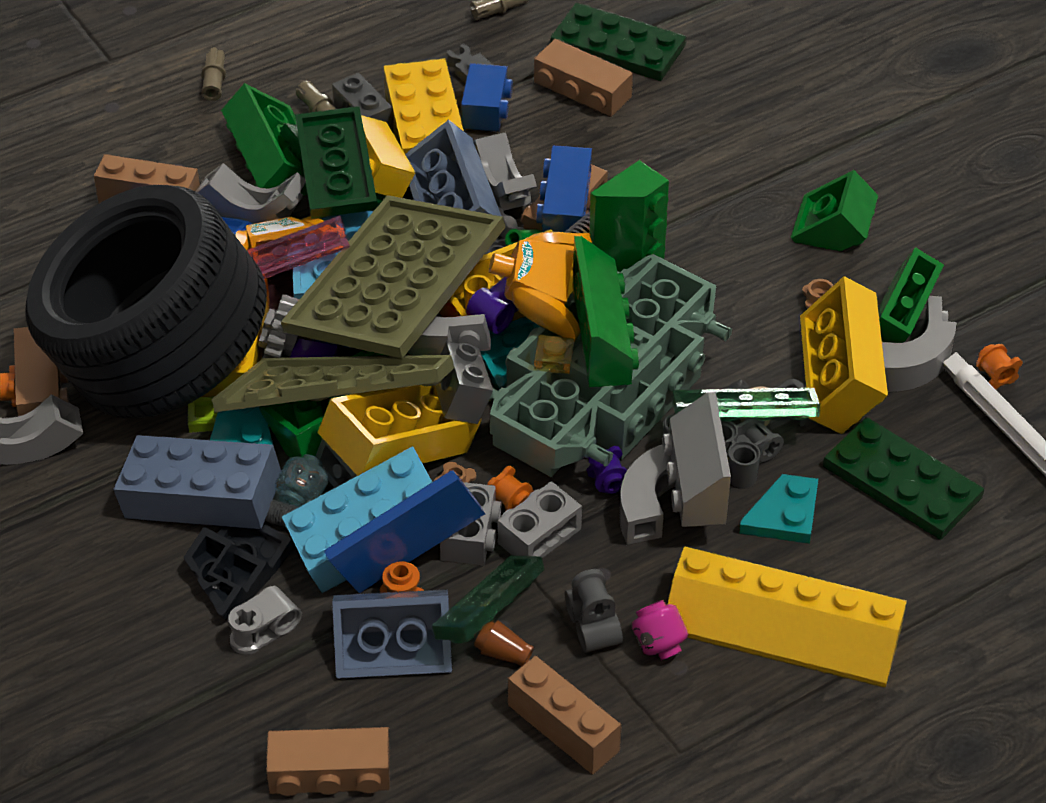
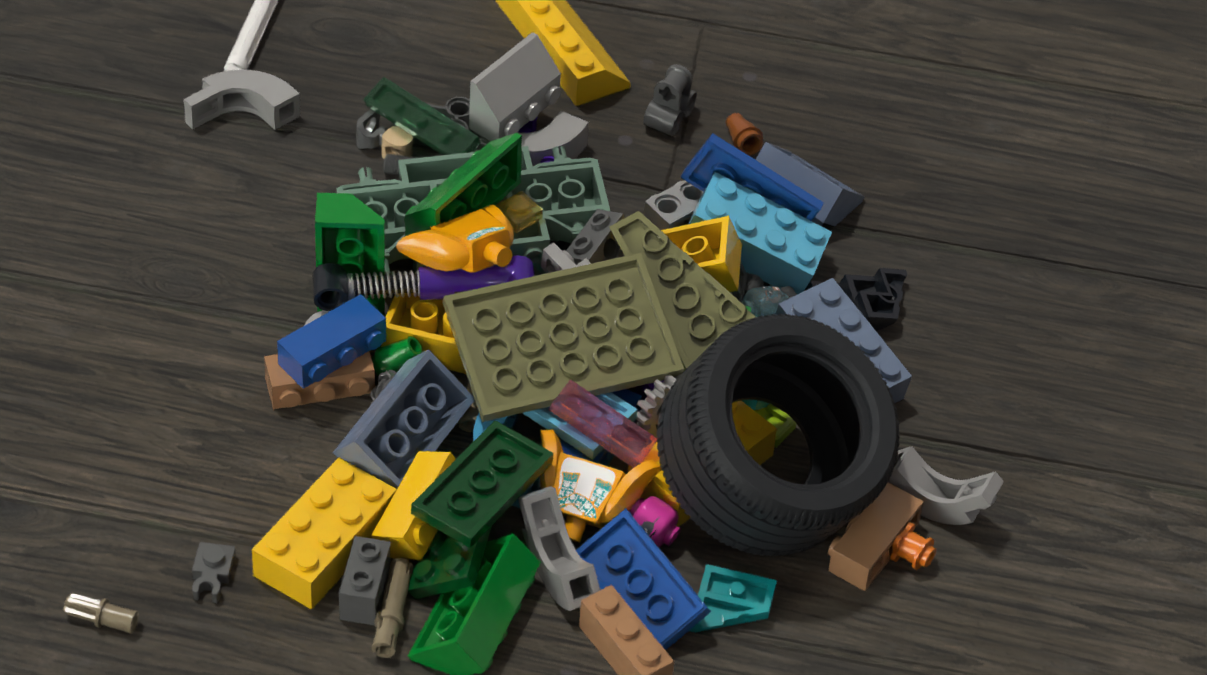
camera: 140 degrees left, 0 degrees up
light grey piece [228,586,302,655] -> none
medium nougat brick [267,727,390,796] -> none
clear green plate [432,556,545,643] -> none
blue brick [461,63,513,131] -> none
light grey arch [474,132,537,210] -> none
orange brick [487,466,533,511] -> none
light grey brick [498,481,582,569] -> none
medium nougat brick [508,656,621,775] -> none
medium nougat brick [534,39,633,117] -> none
dark green plate [550,3,686,81] -> none
dark pink head [632,600,688,660] -> none
teal wing [739,474,818,544] -> none
green slope [791,170,878,251] -> none
yellow brick [800,276,888,434] -> none
medium nougat plate [802,279,833,308] -> none
dark green plate [823,417,984,540] -> none
green brick [878,247,944,343] -> none
orange brick [976,344,1023,390] -> none

